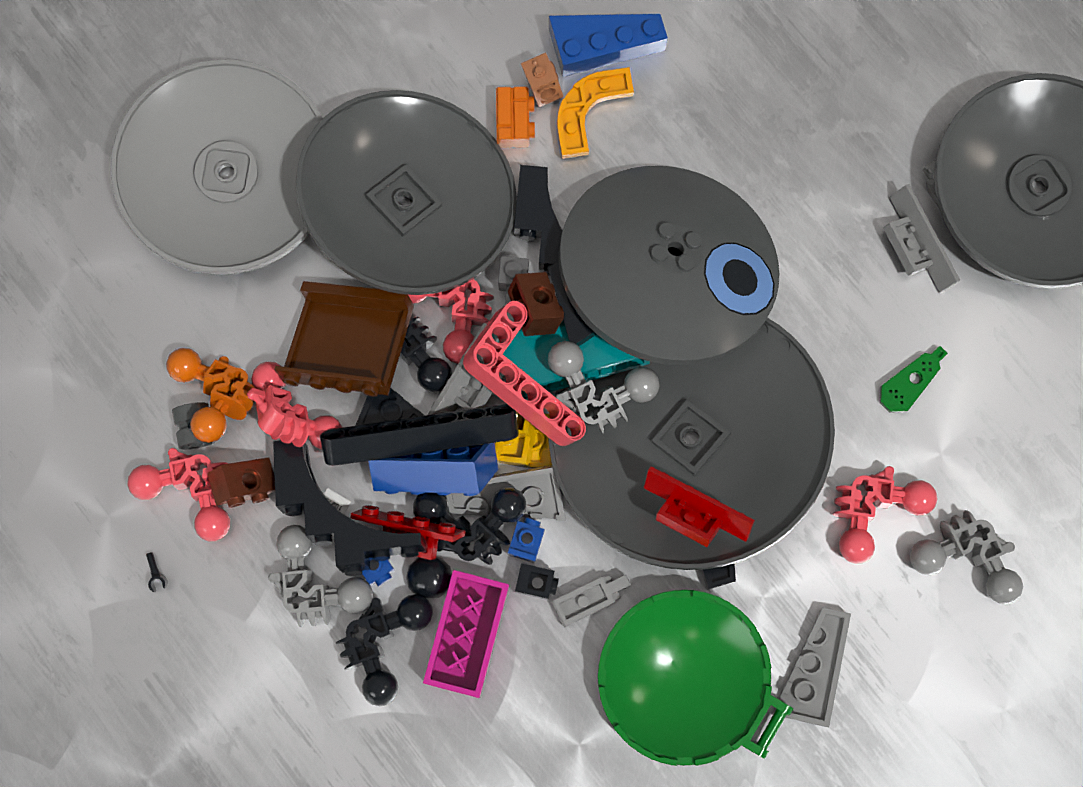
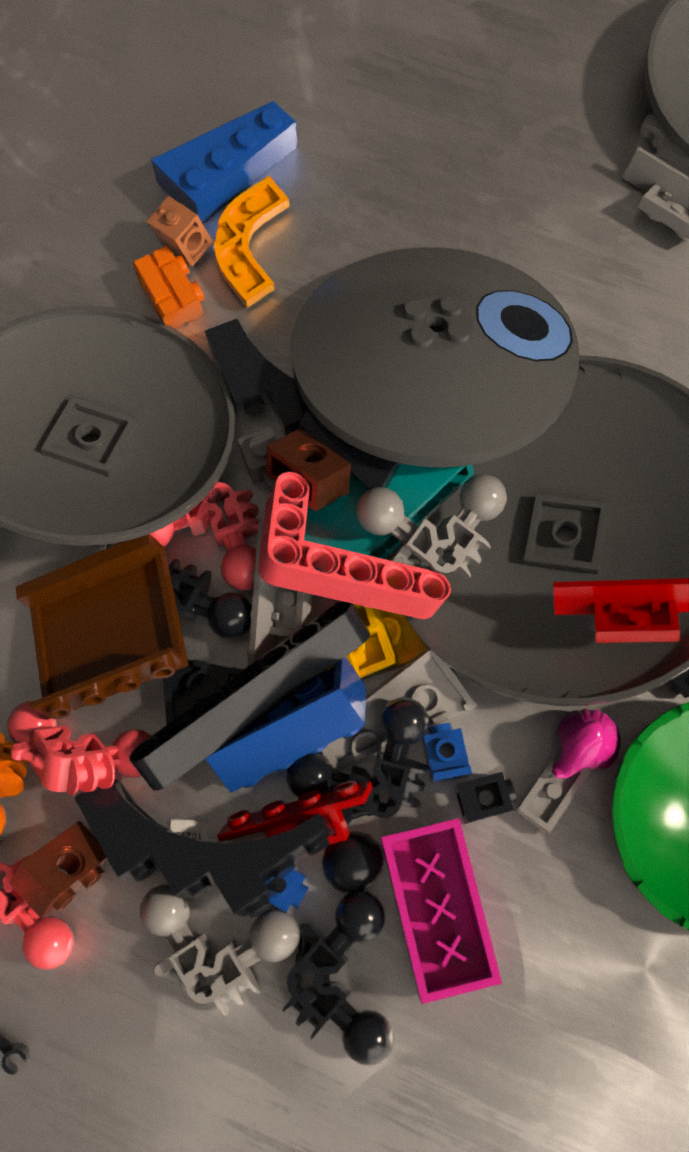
camera: 25 degrees left, 5 degrees down
none -> dark pink hair [552,709,621,779]

